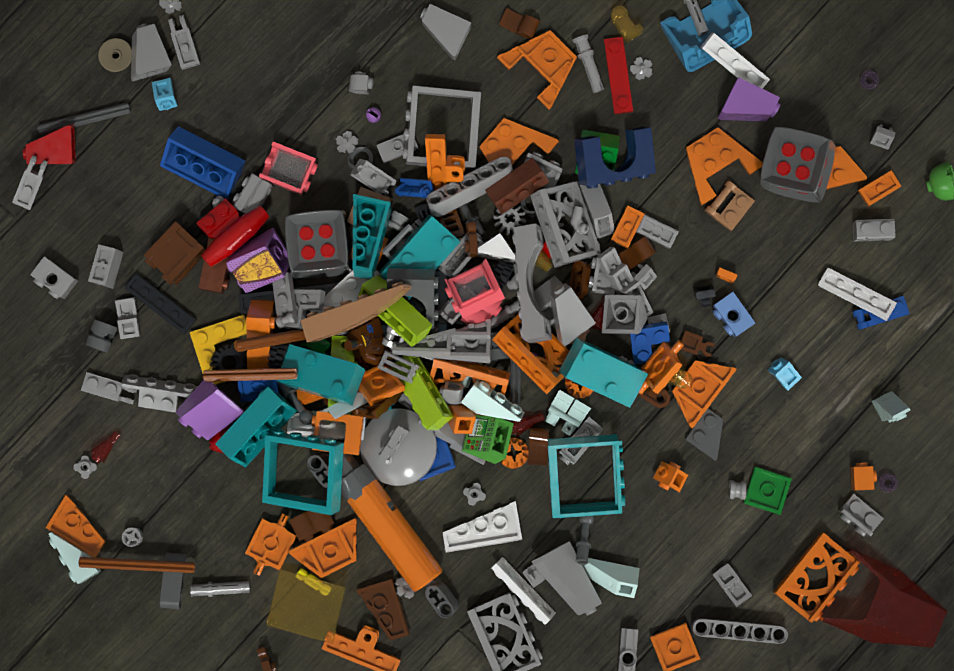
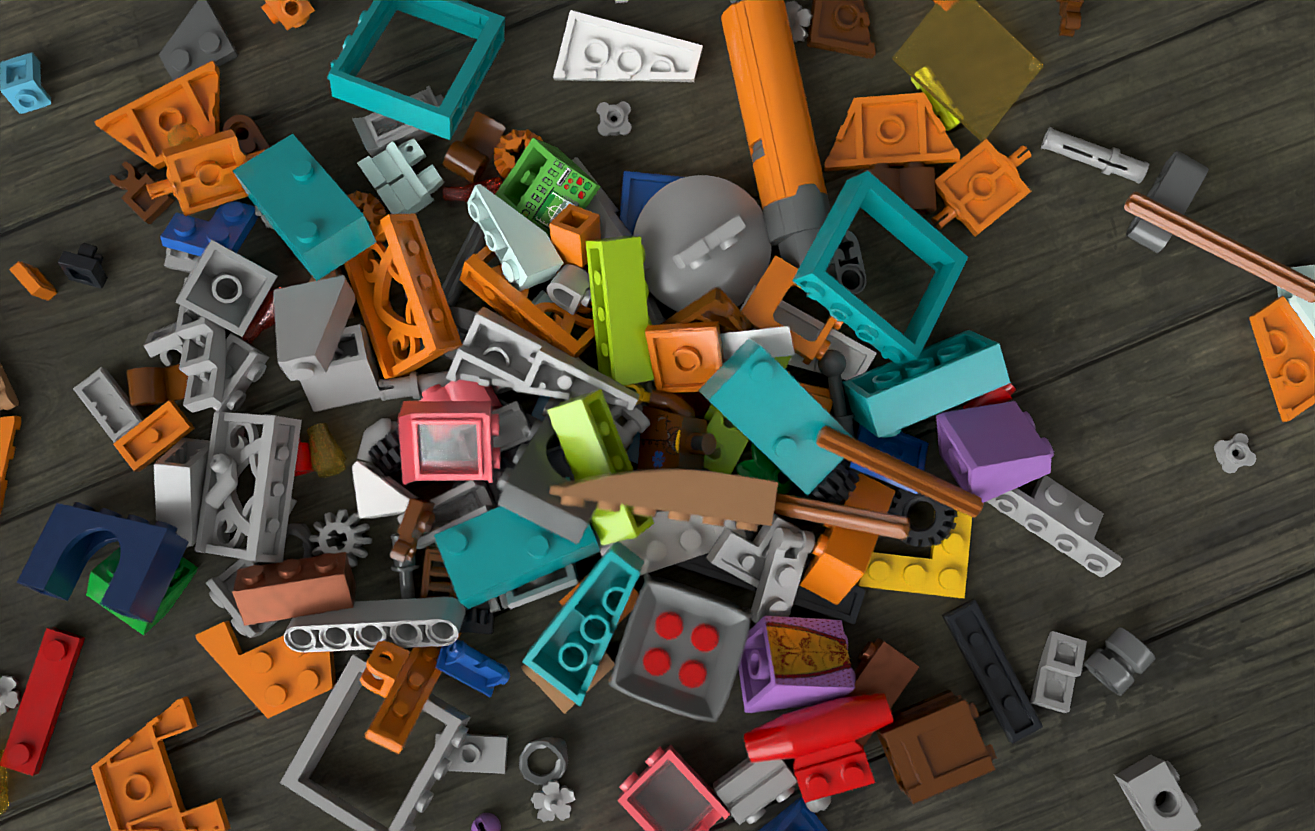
camera: 155 degrees left, 0 degrees up
light grey hinge [81,372,137,404] -> none
light grey hinge [88,244,124,289] -> none
clear red cone [90,431,121,464] -> none
light grey wheel [122,527,143,547] -> none
light grey hinge [350,159,396,195] -> none
light grey tile [377,350,419,384] -> none
light grey wheel [388,211,410,232] -> none
light grey arch [512,224,552,343] -> none
reddish brown plate [569,260,591,299] -> none
light grey pin [572,34,604,93] -> none
medium blue brick [712,292,755,338] -> none

